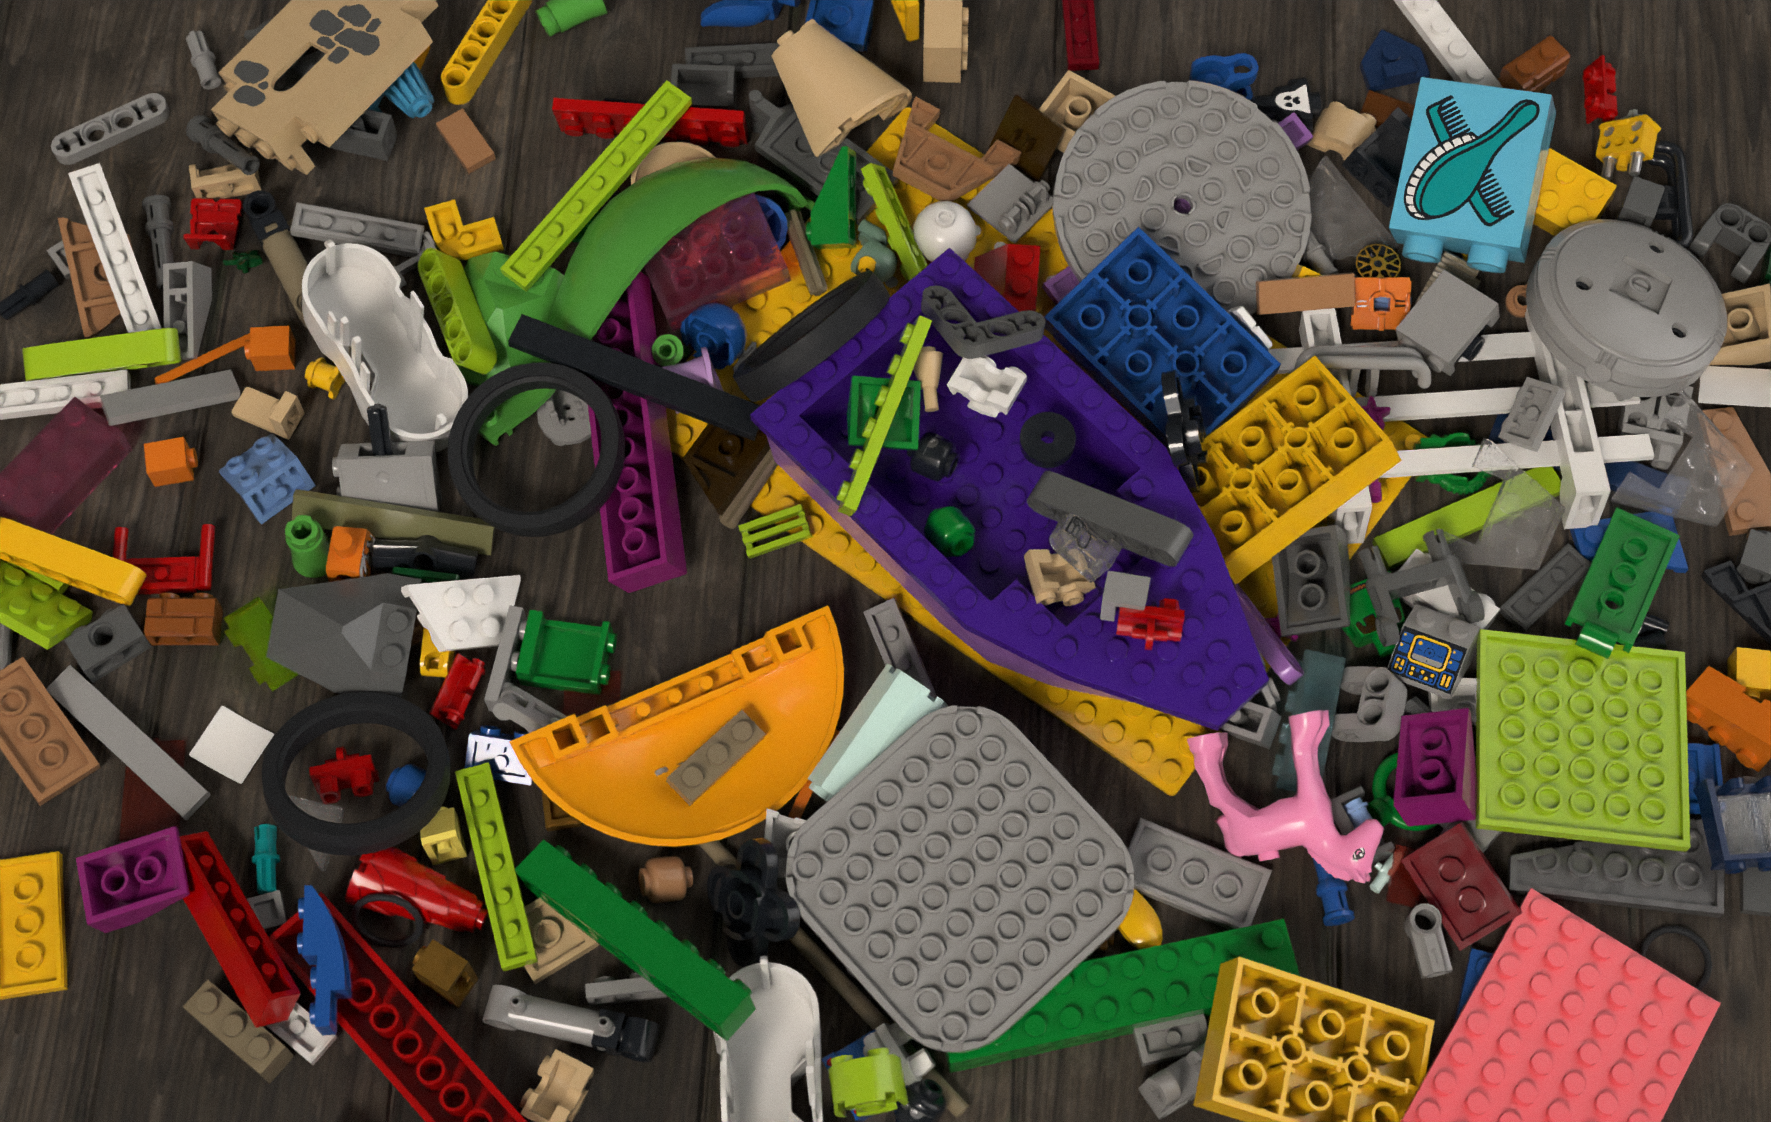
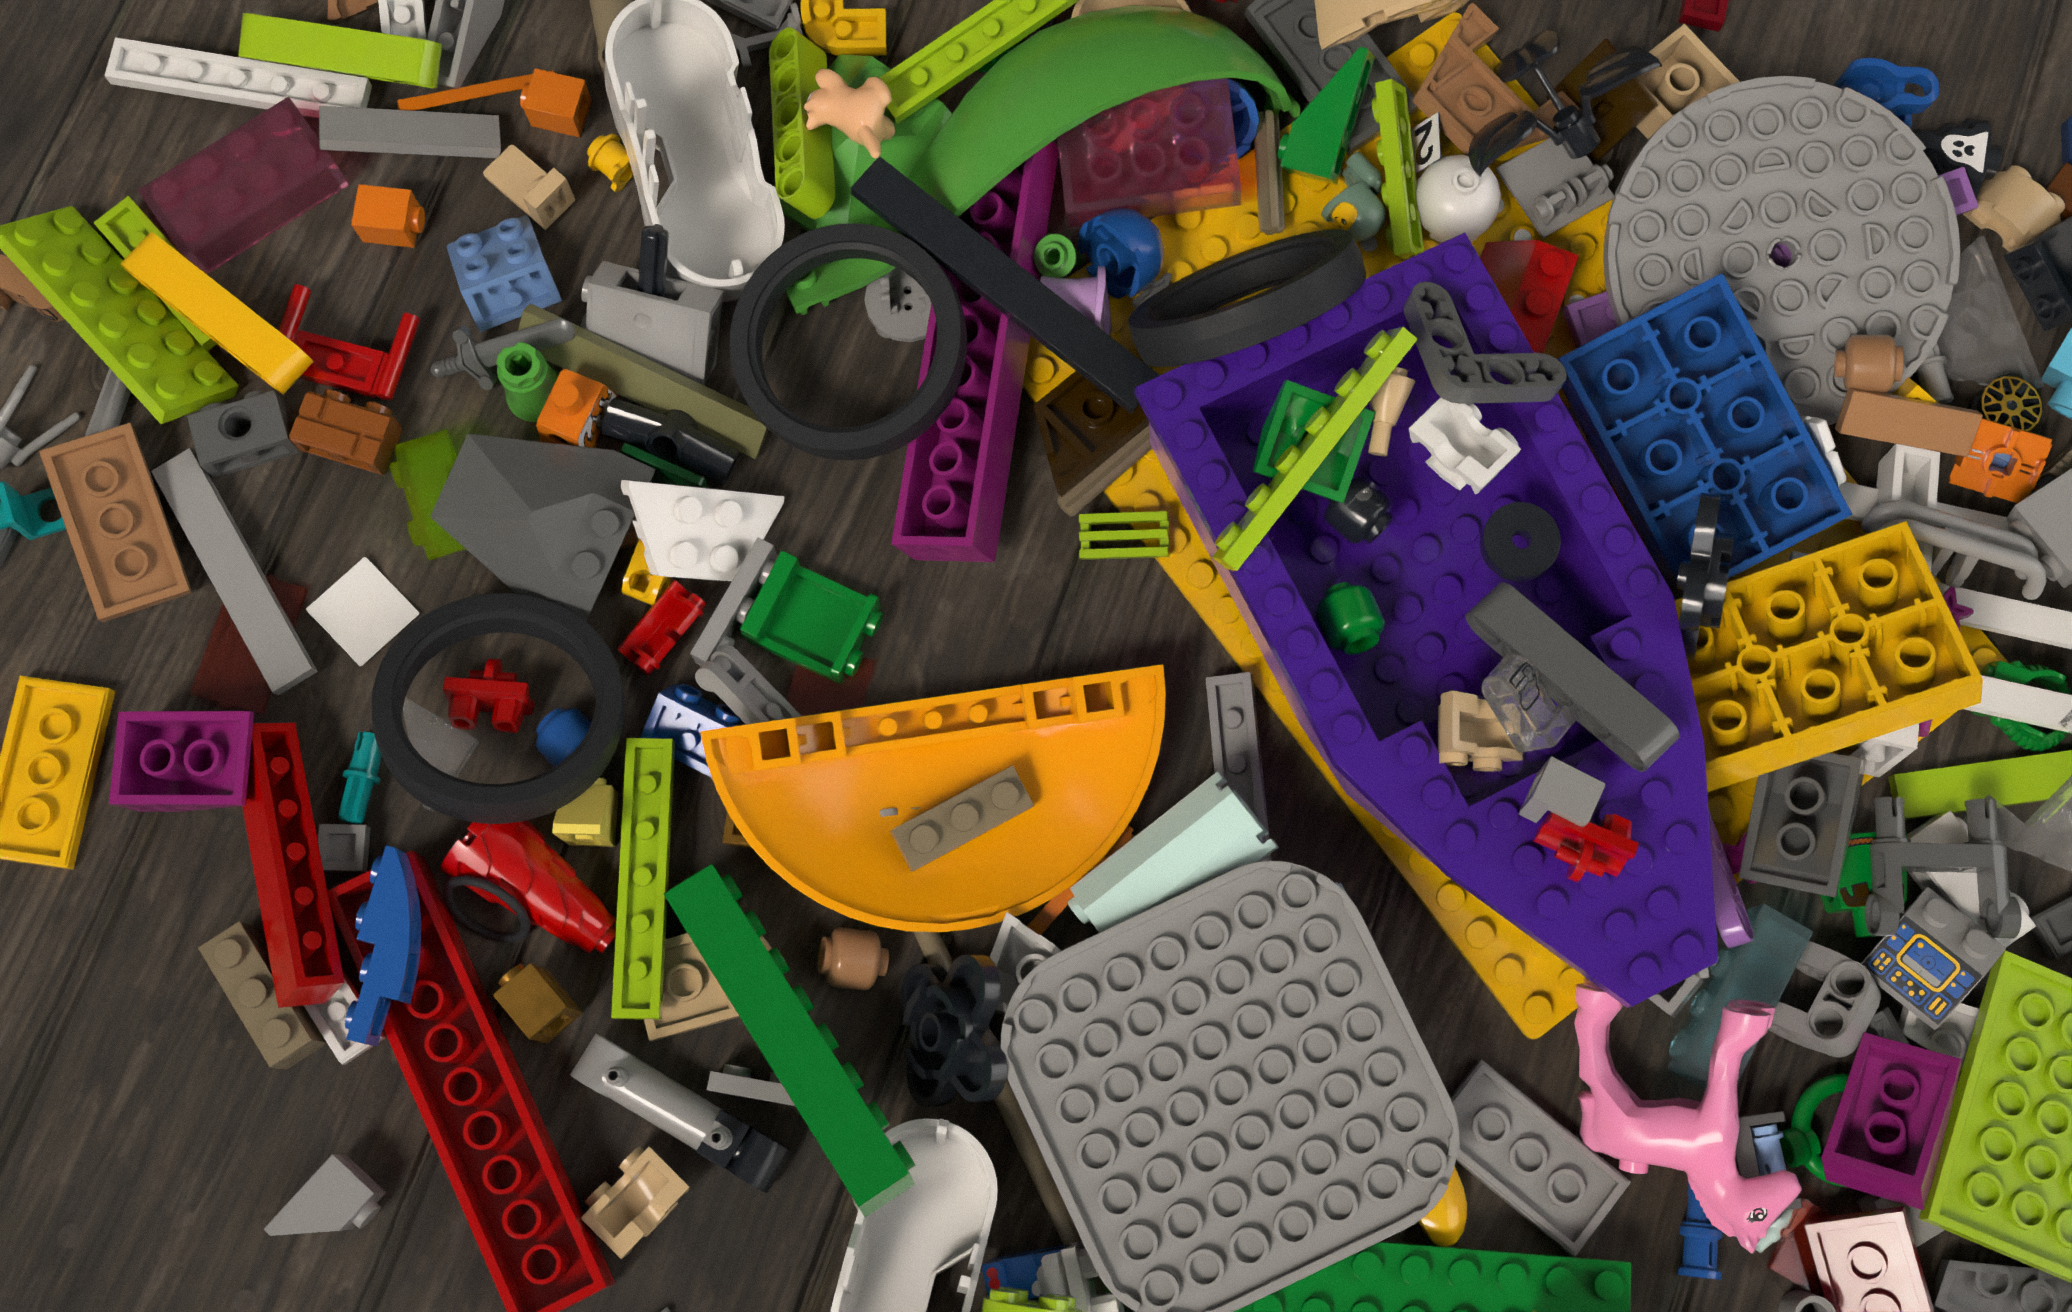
camera: 10 degrees right, 10 degrees up
none -> dark grey sword [430,319,575,390]
none -> light nougat animal [804,69,895,159]
none -> white sticker [1411,112,1441,173]
none -> black plant [1468,30,1662,177]
none -> medium nougat head [1834,335,1904,393]

